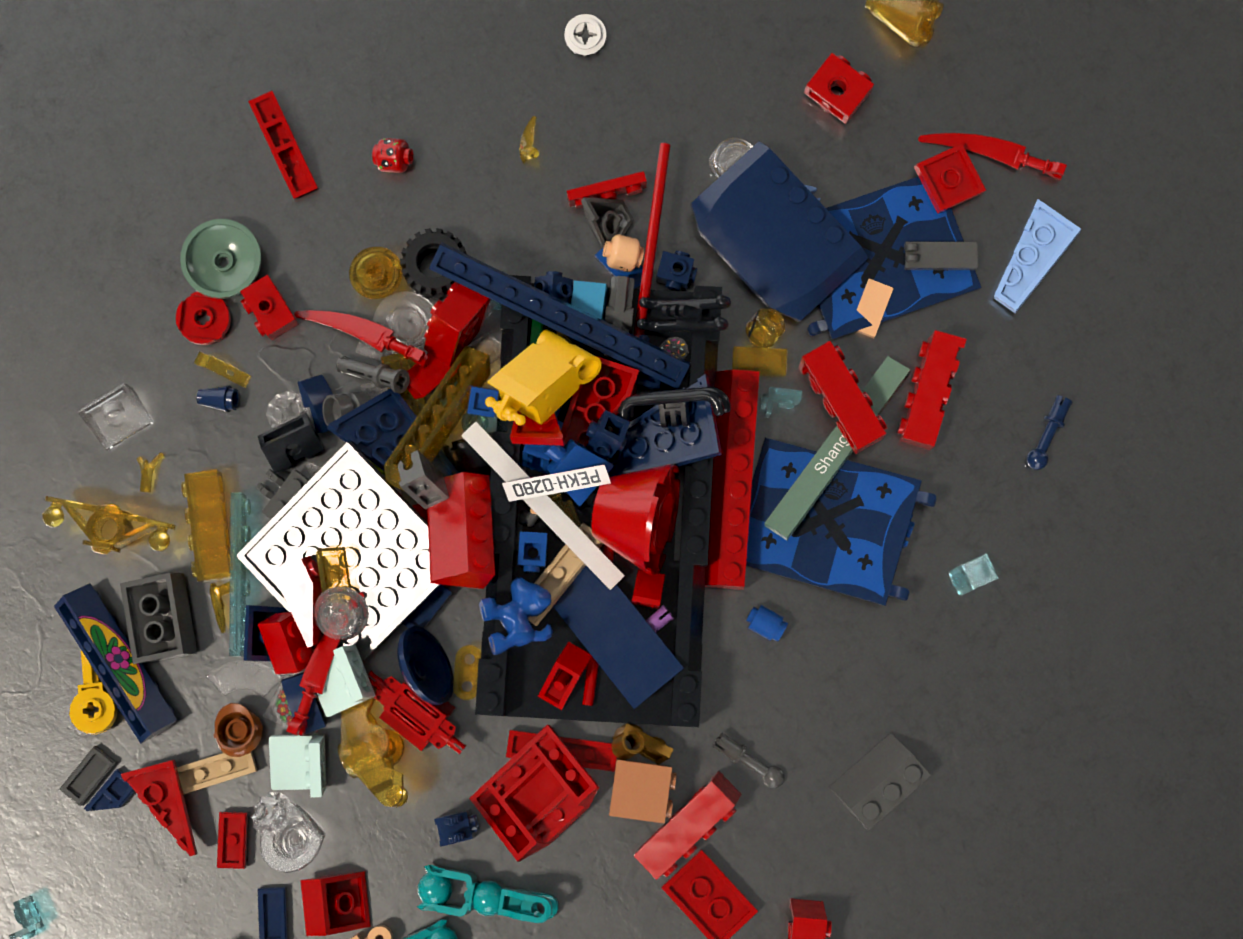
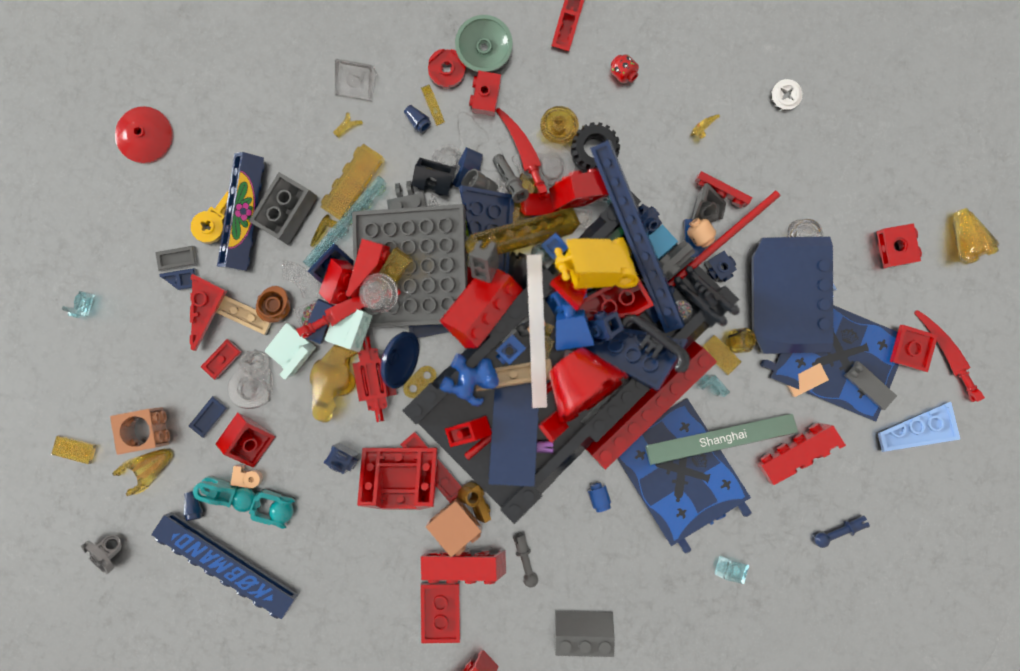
camera: 40 degrees right, 5 degrees up
clear yellow piece [42,496,176,554] -> none
teal piece [417,864,559,923] -> none
white sticker [502,465,611,502] -> none
red wedge [799,341,887,454] -> none

